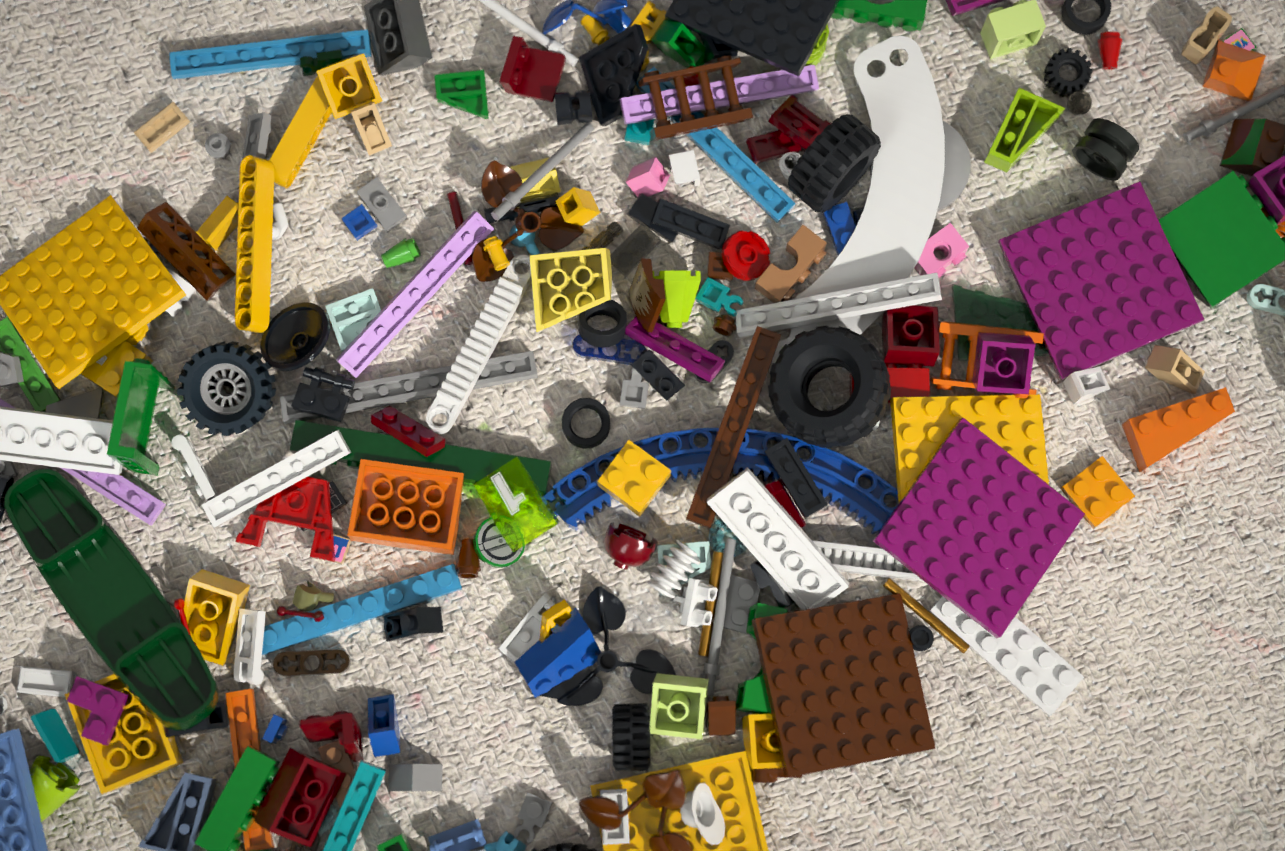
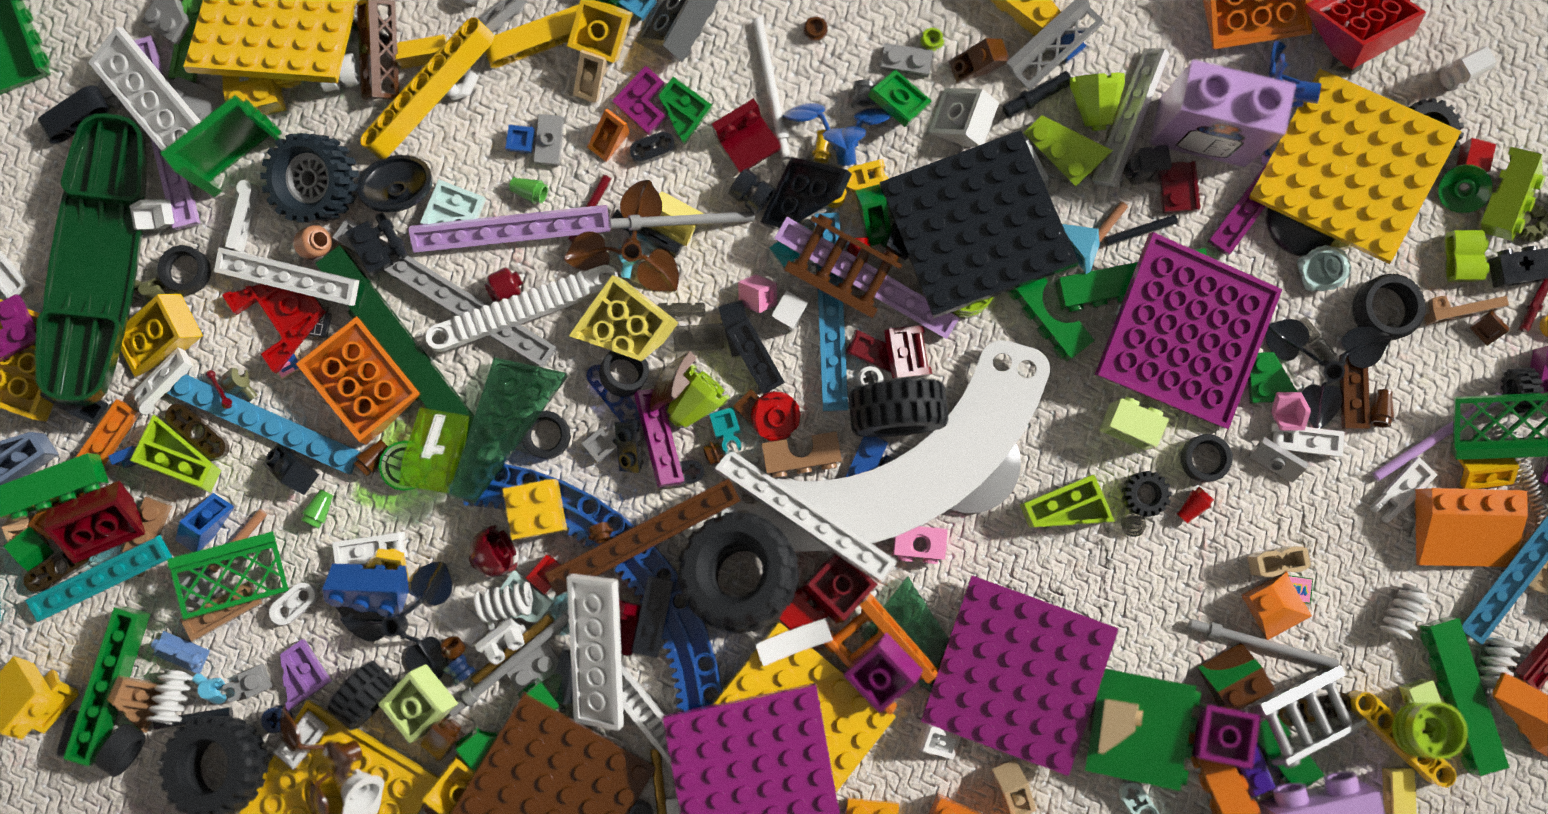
camera: 40 degrees right, 5 degrees up
red hinge [174,598,196,644] -> none
dark red bracket [299,711,364,762] -> none
dark red plate [371,405,445,457] -> none
yellow pin [483,236,510,271] -> none
yellow brick [556,187,600,226] -> none
pearl dark grey wheel [1072,118,1140,181] -> none
none -> white panel [130,199,174,230]
none -> lime wedge [130,414,222,493]
none -> olive piece [134,277,168,301]
none -> black tyre [157,245,211,295]
none -> green fence [167,531,289,620]
none -> medium nougat plate [180,581,263,642]
none -> nougat bar [208,509,267,573]
none -> dark blue wheel [261,705,293,733]
none -> white plate [269,583,318,625]
none -> medium lavender wing [280,639,332,710]
none -> nougat head [293,225,332,260]
none -> bright green cone [301,489,333,529]
none -> reddish brown plate [441,636,466,660]
none -> dark blue wheel [443,654,476,687]
none -> clear green wing [449,358,568,504]
none -> dark red head [484,267,523,302]
none -> red panel [526,555,561,595]
none -> orange slope [587,109,630,162]
none -> reddish brown plate [588,522,613,544]
none -> magenta plate [612,66,666,135]
none -> black beam [629,132,675,165]
none -> white sticker [756,619,833,666]
none -> tan slope [1098,699,1143,754]

